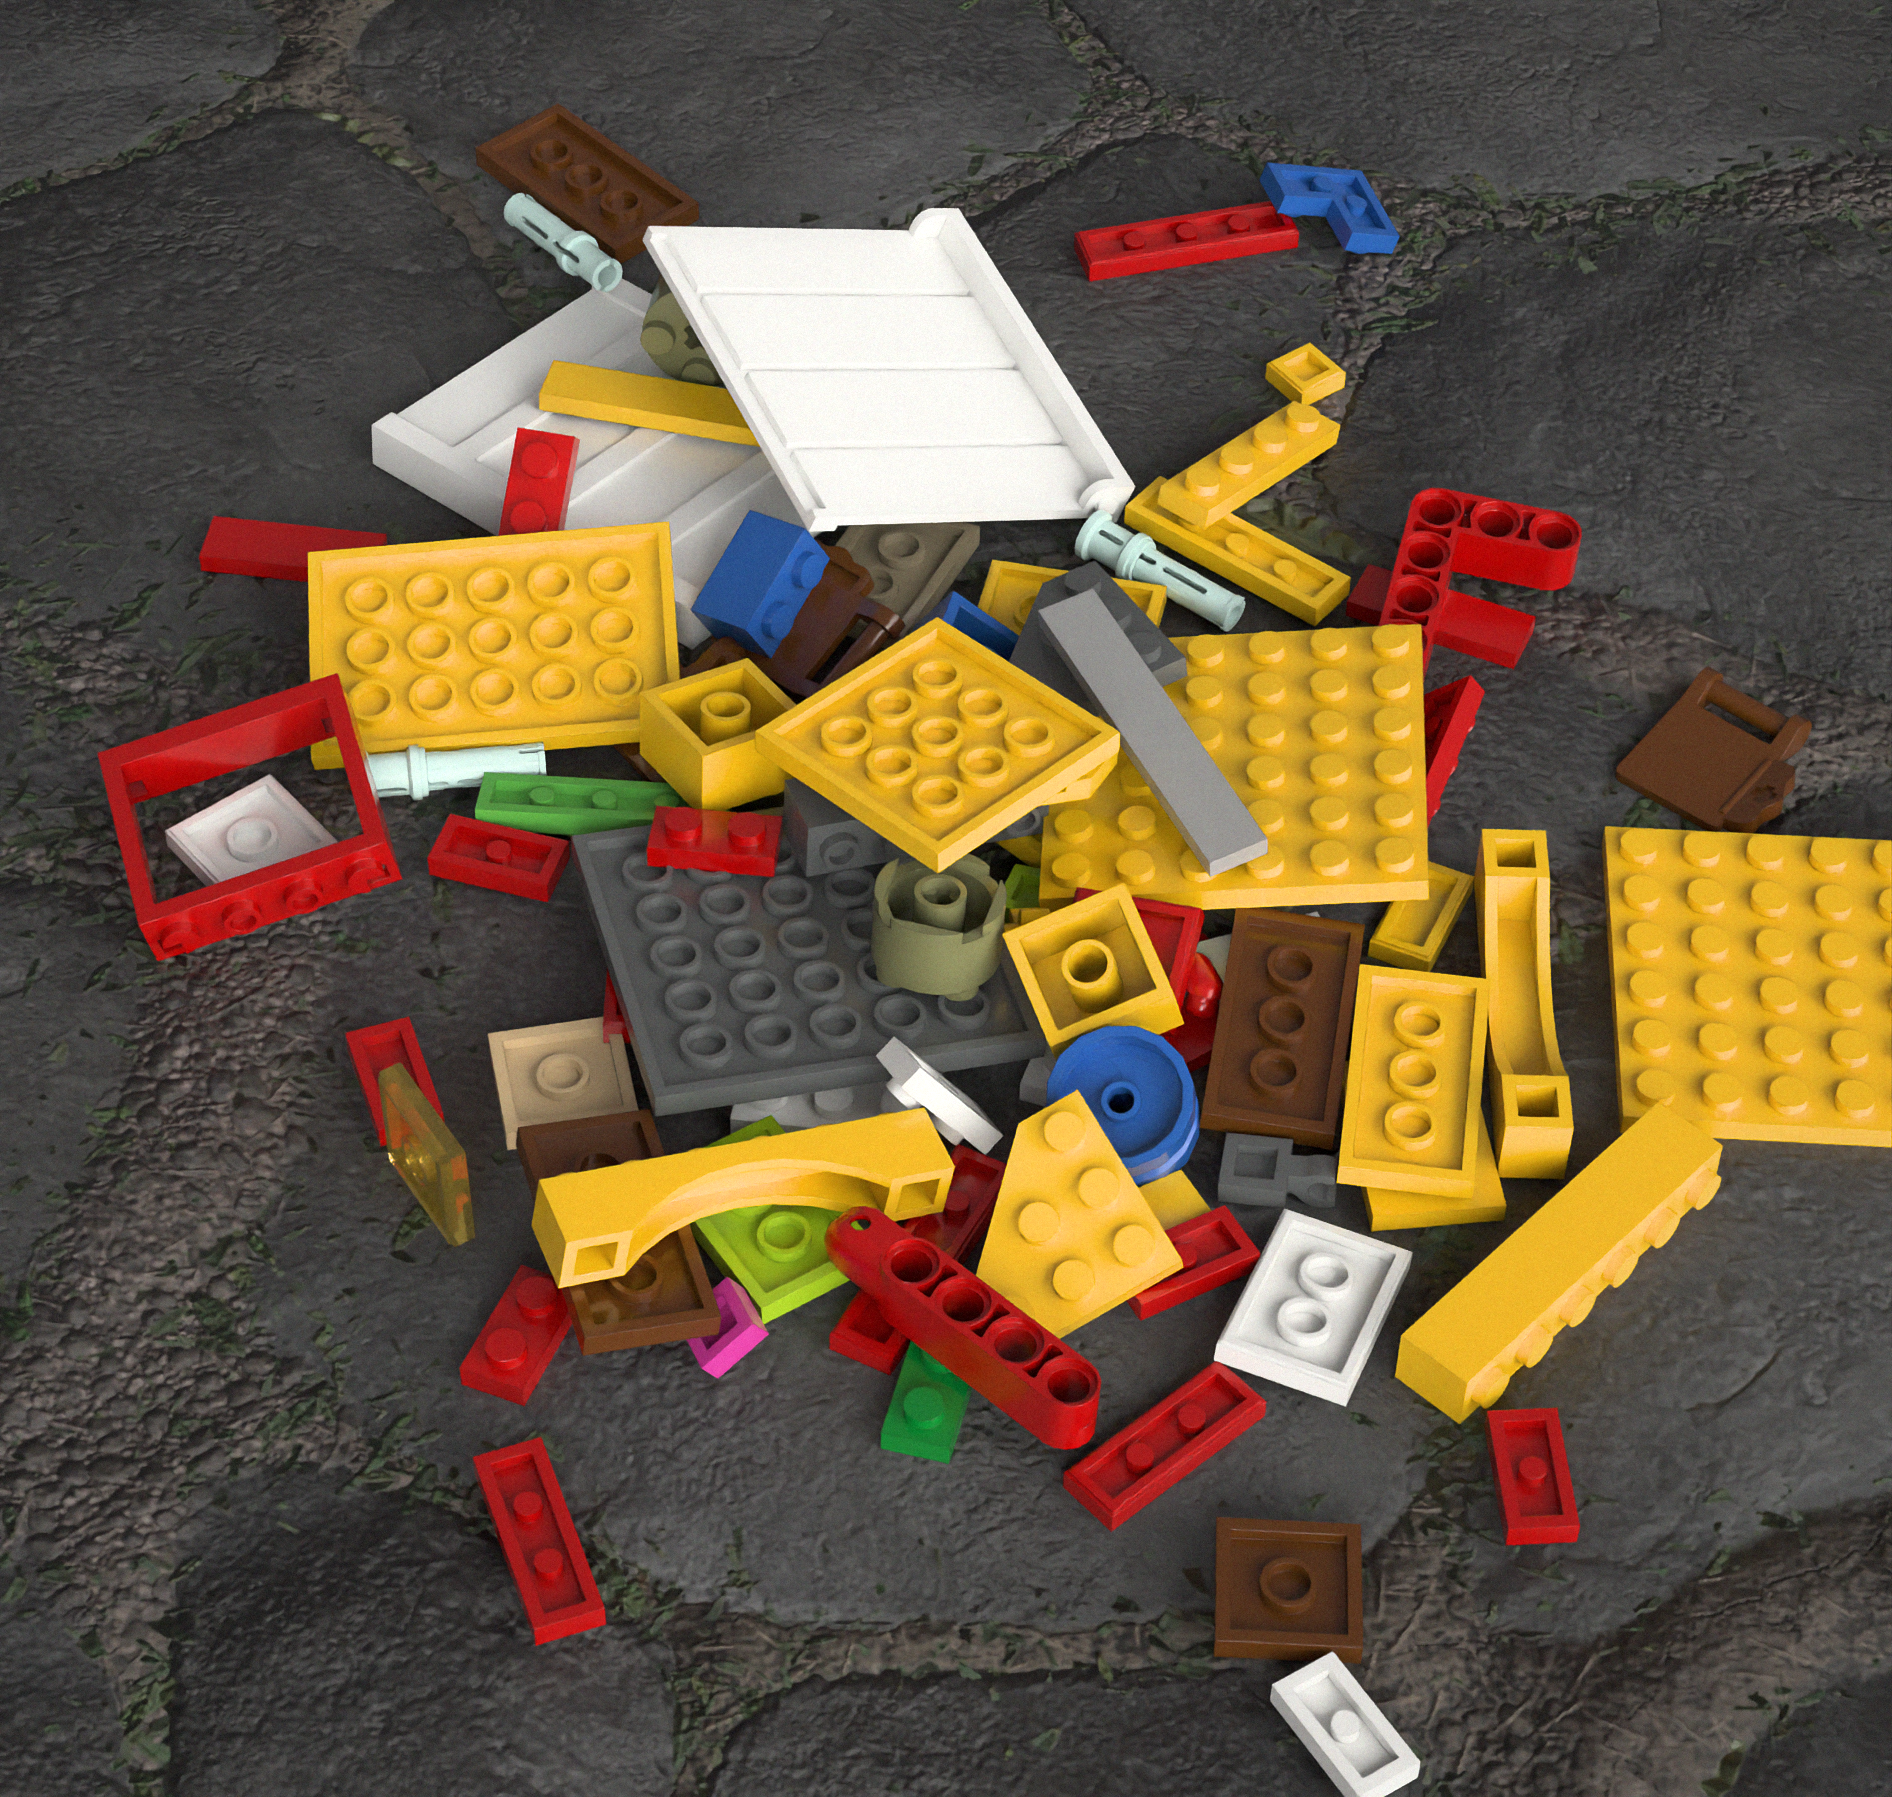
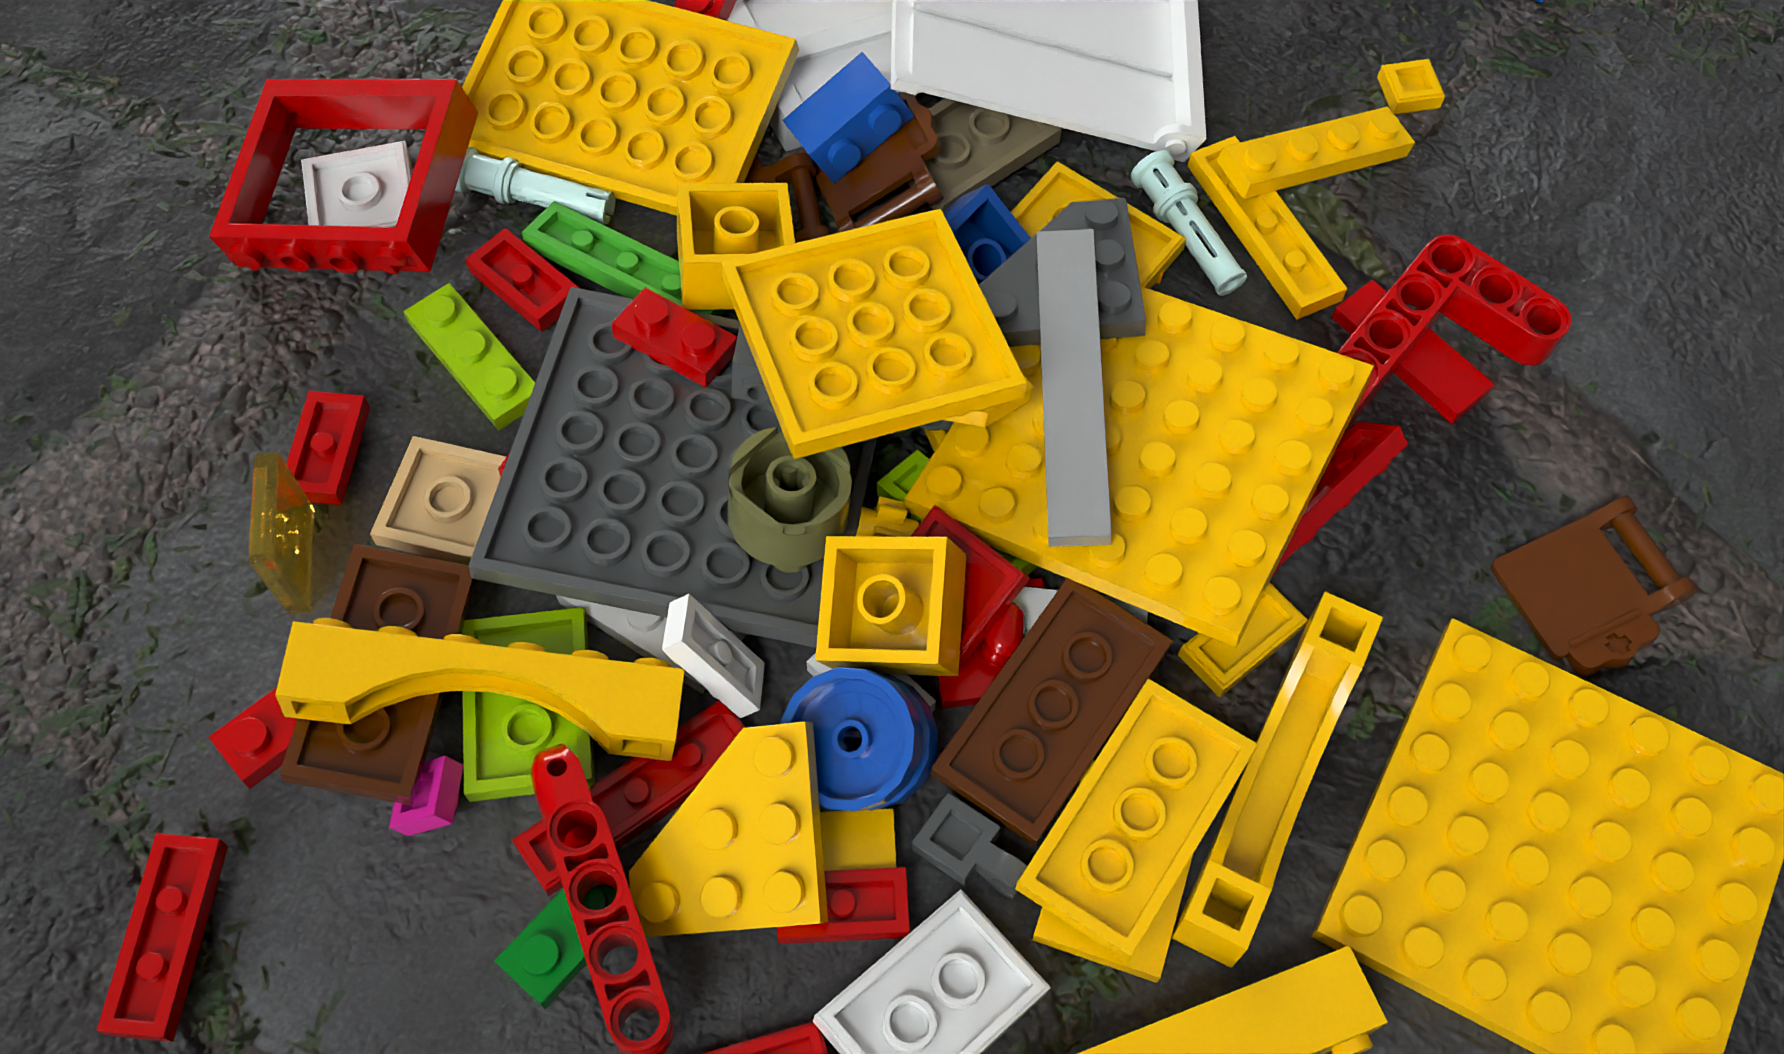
camera: 25 degrees right, 15 degrees up
none -> lime plate [403,283,535,431]

